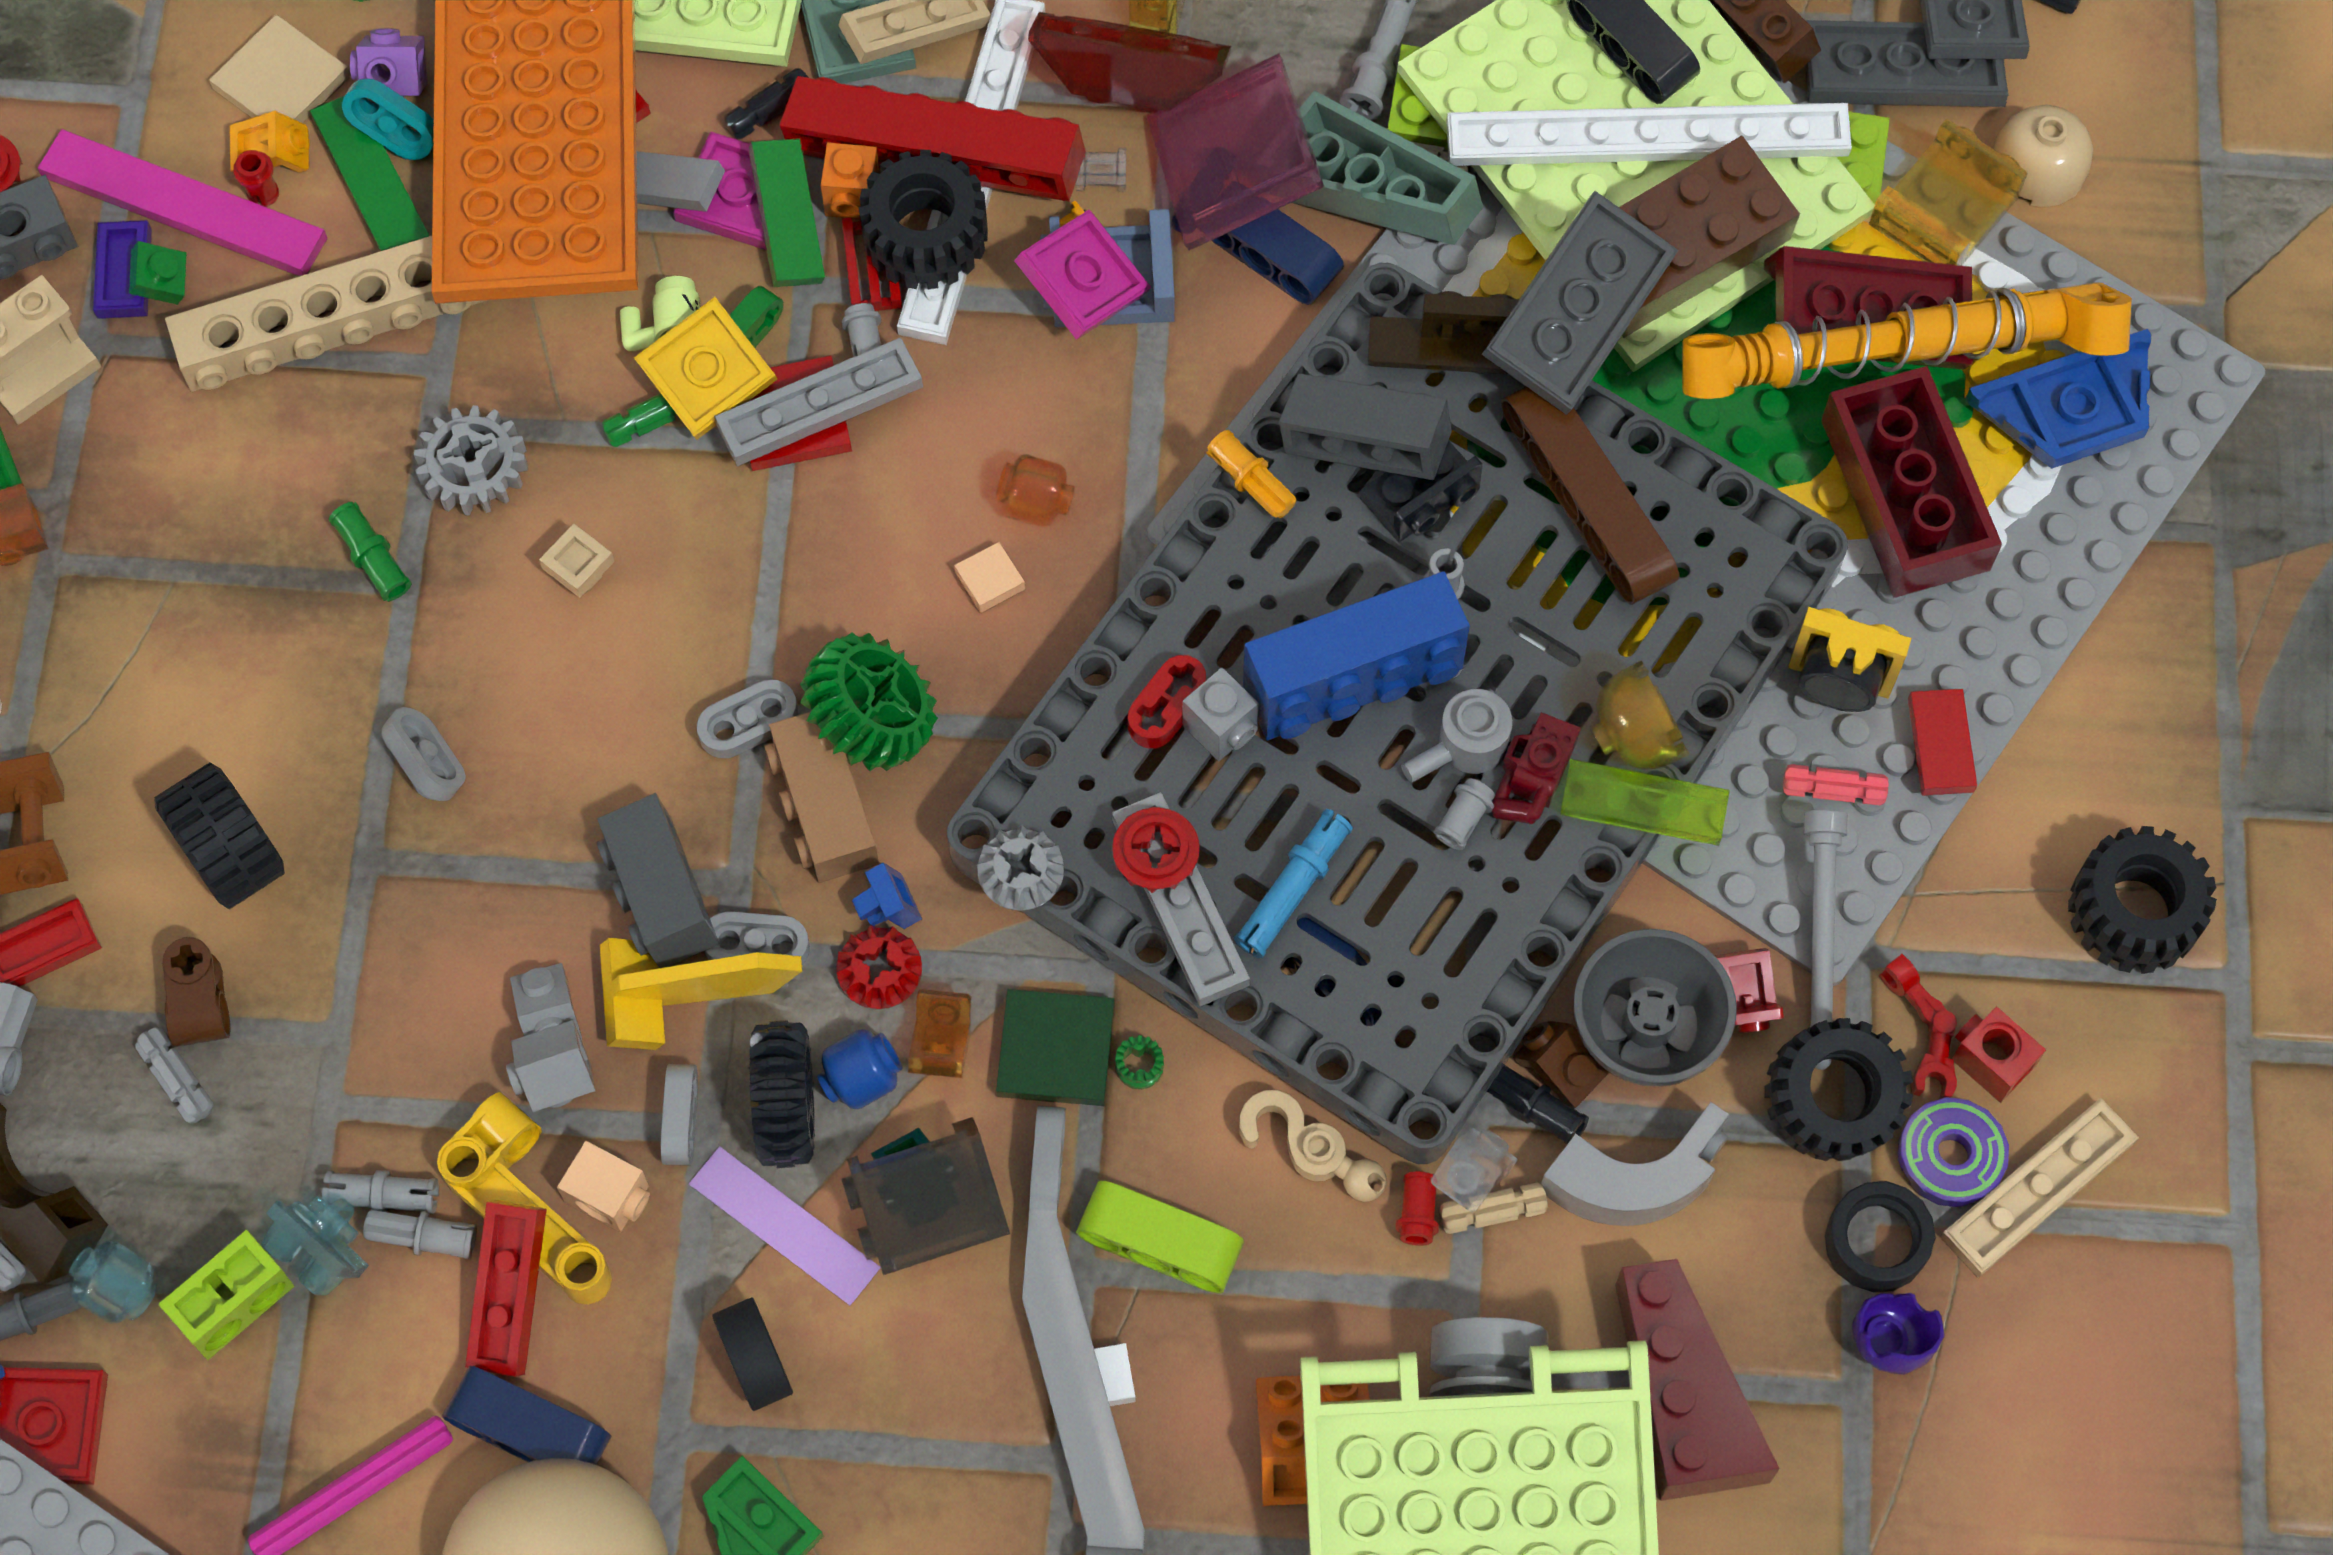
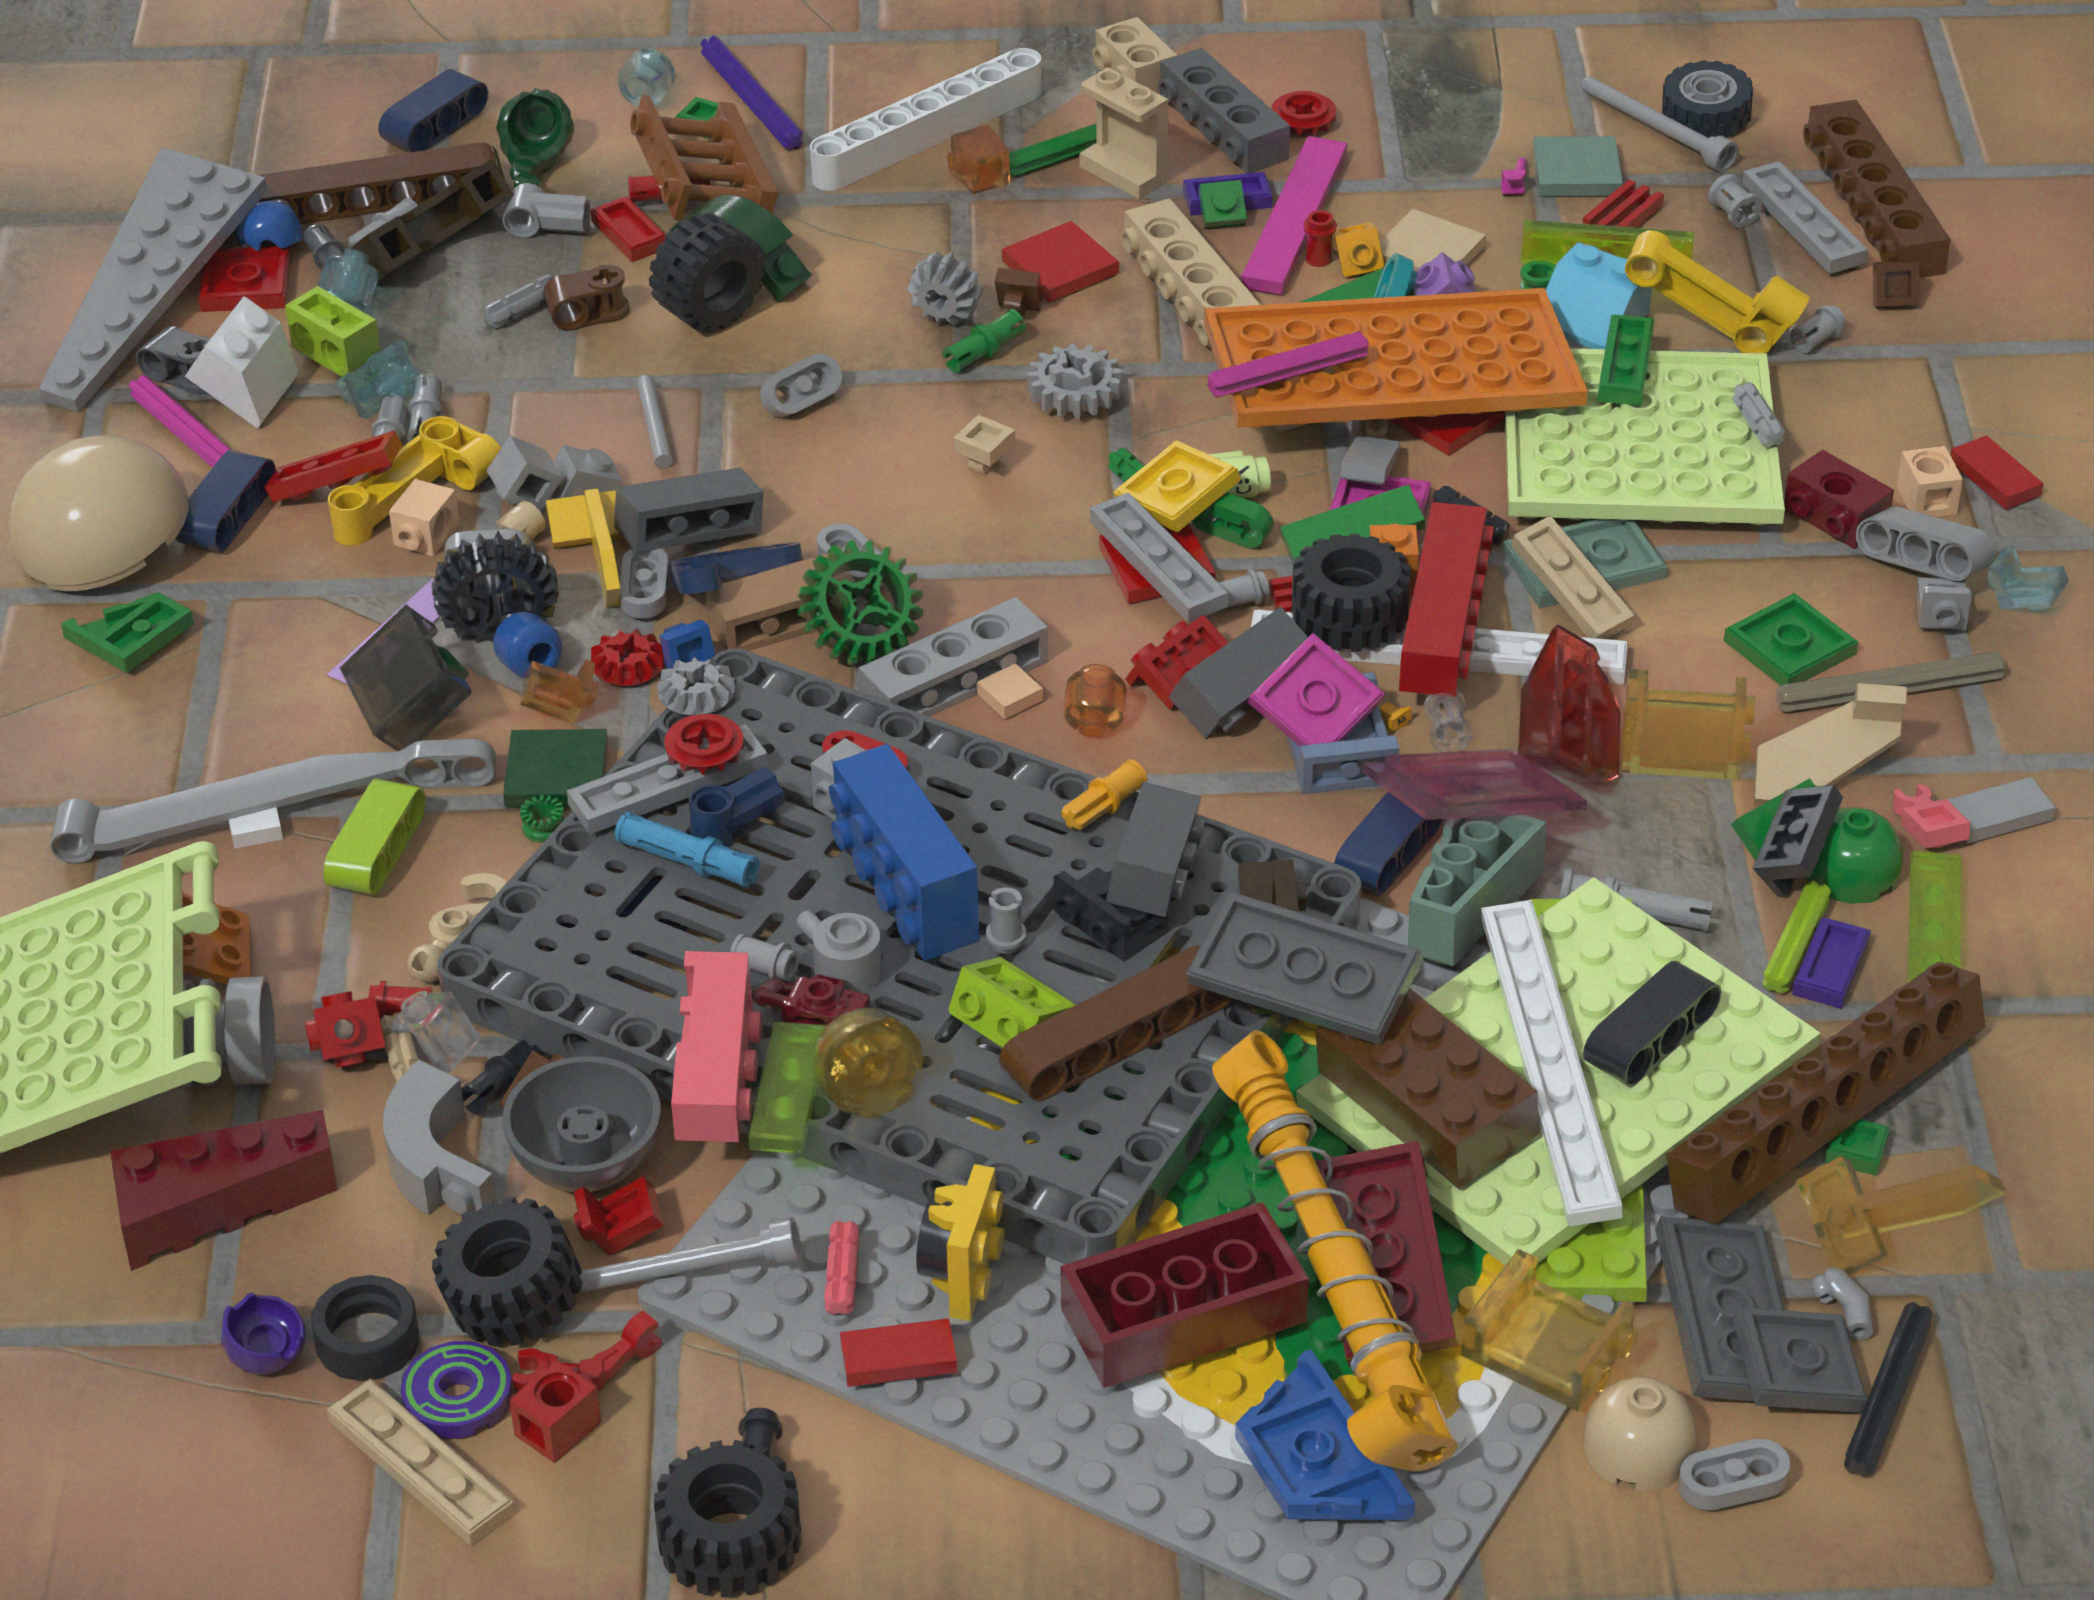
camera: 85 degrees right, 25 degrees down
black tyre [712,1297,793,1411] -> none
none -> dark grey piece [136,326,210,394]
none -> white slope [185,296,299,429]
none -> red brick [304,991,385,1068]
none -> tan hose [495,501,546,540]
none -> light grey bar [637,375,673,469]
none -> dark green arch [669,195,812,302]
none -> dark blue beam [669,542,803,594]
none -> coral wedge [671,951,763,1142]
none -> dark blue piece [689,767,784,847]
none -> black pin [738,1408,783,1458]
none -> light grey brick [858,597,1048,717]
none -> light grey gear [907,251,983,326]
none -> lime bracket [949,957,1076,1048]
none -> reddish brown tile [994,268,1044,323]
none -> red tile [1002,221,1119,302]
none -> red bracket [1125,614,1228,710]
none -> dark grey brick [1169,607,1308,739]
none -> dark pink axle [1207,332,1369,398]
none -> light grey plate [1678,1439,1791,1510]

